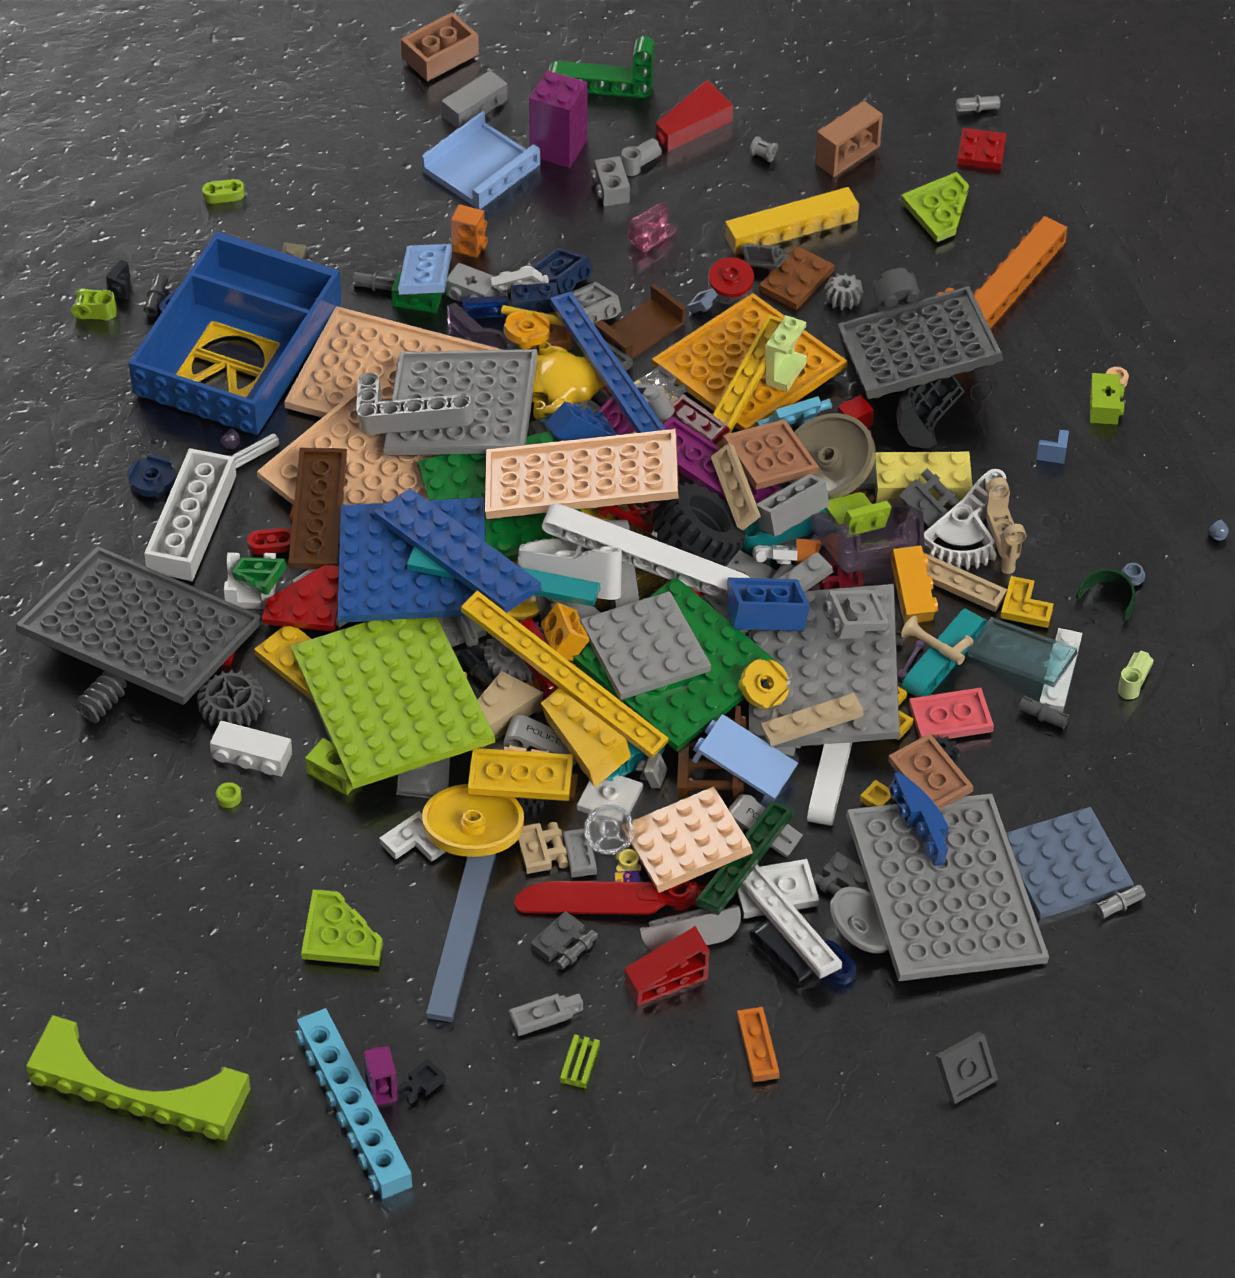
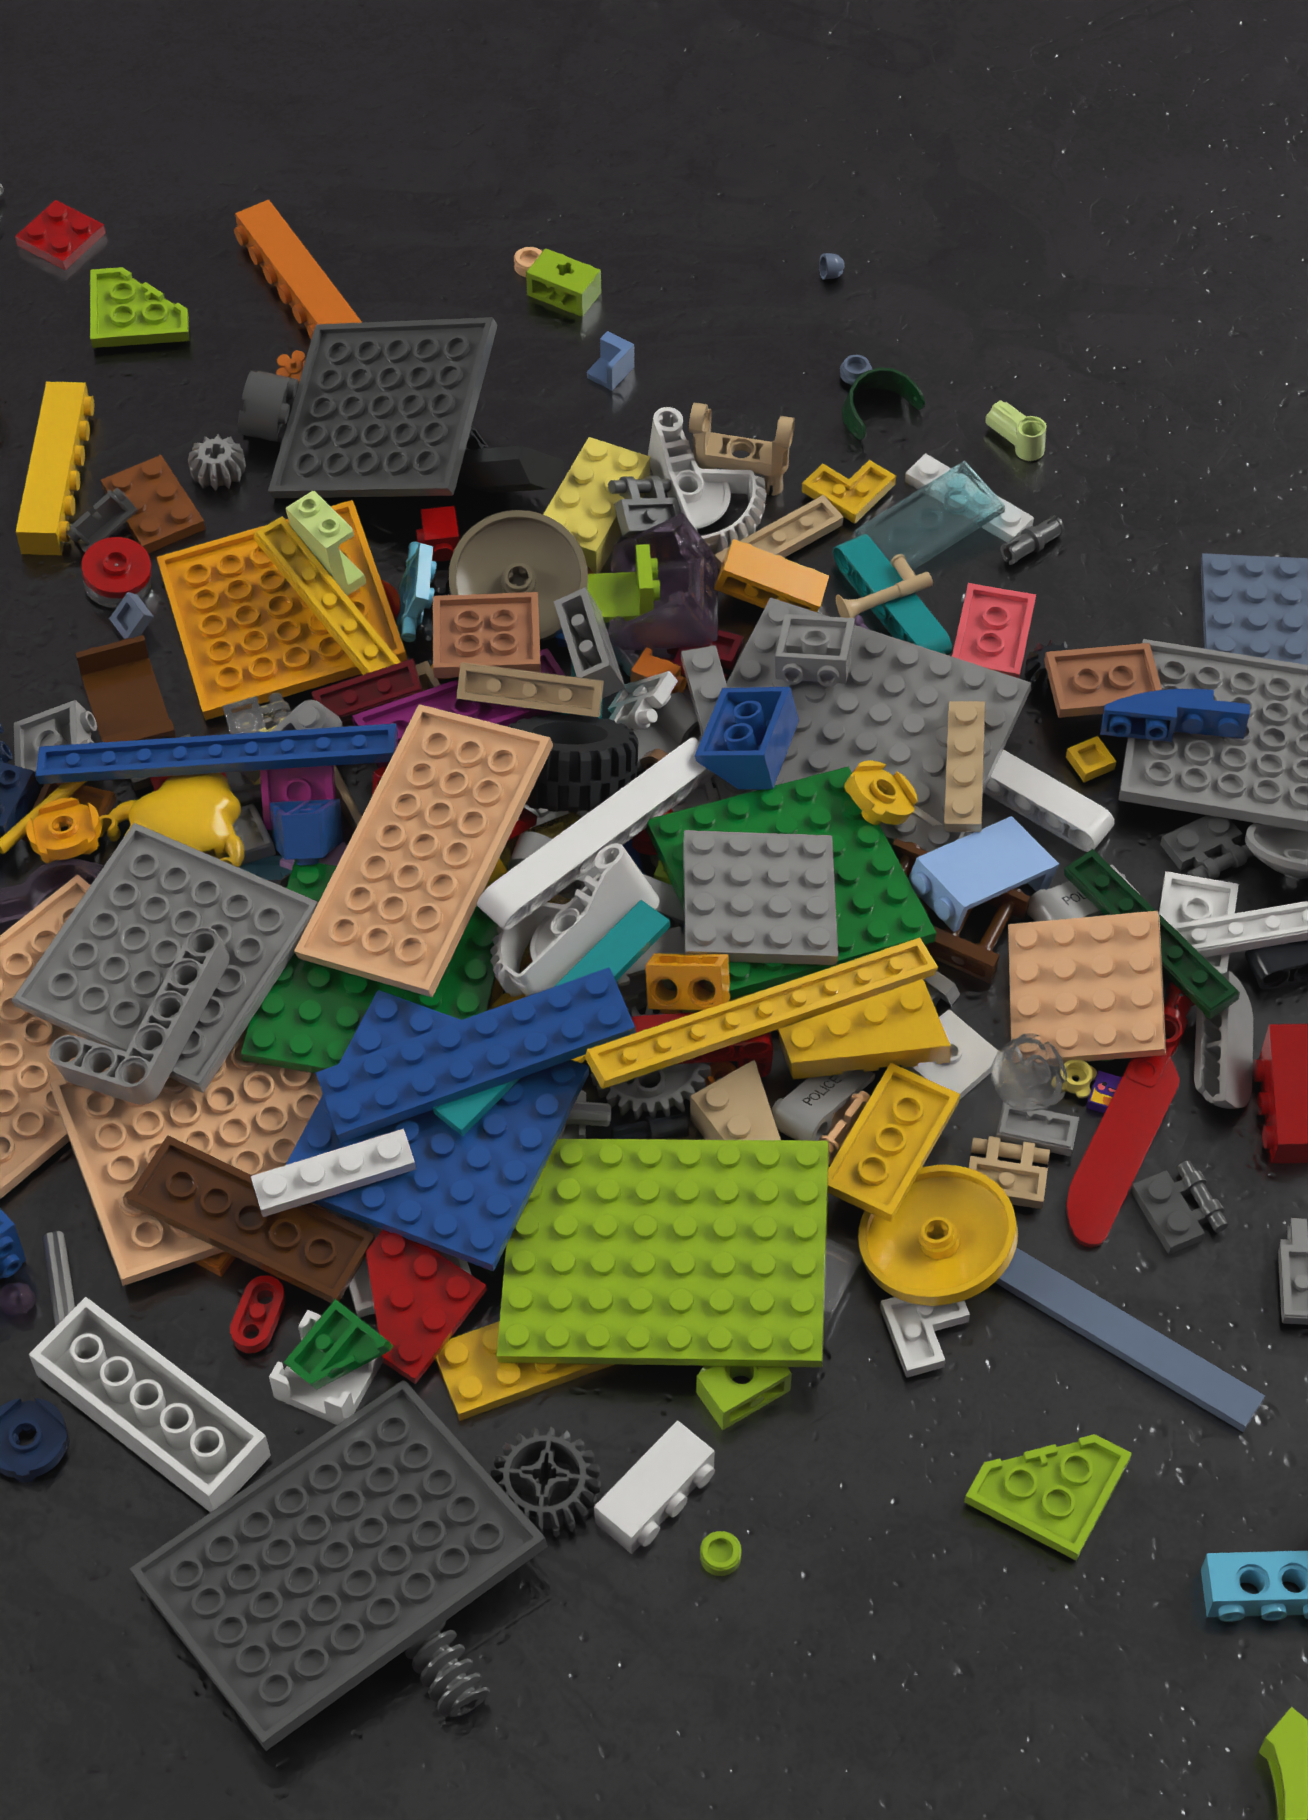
camera: 65 degrees left, 5 degrees up
none -> white plate [251,1129,416,1217]

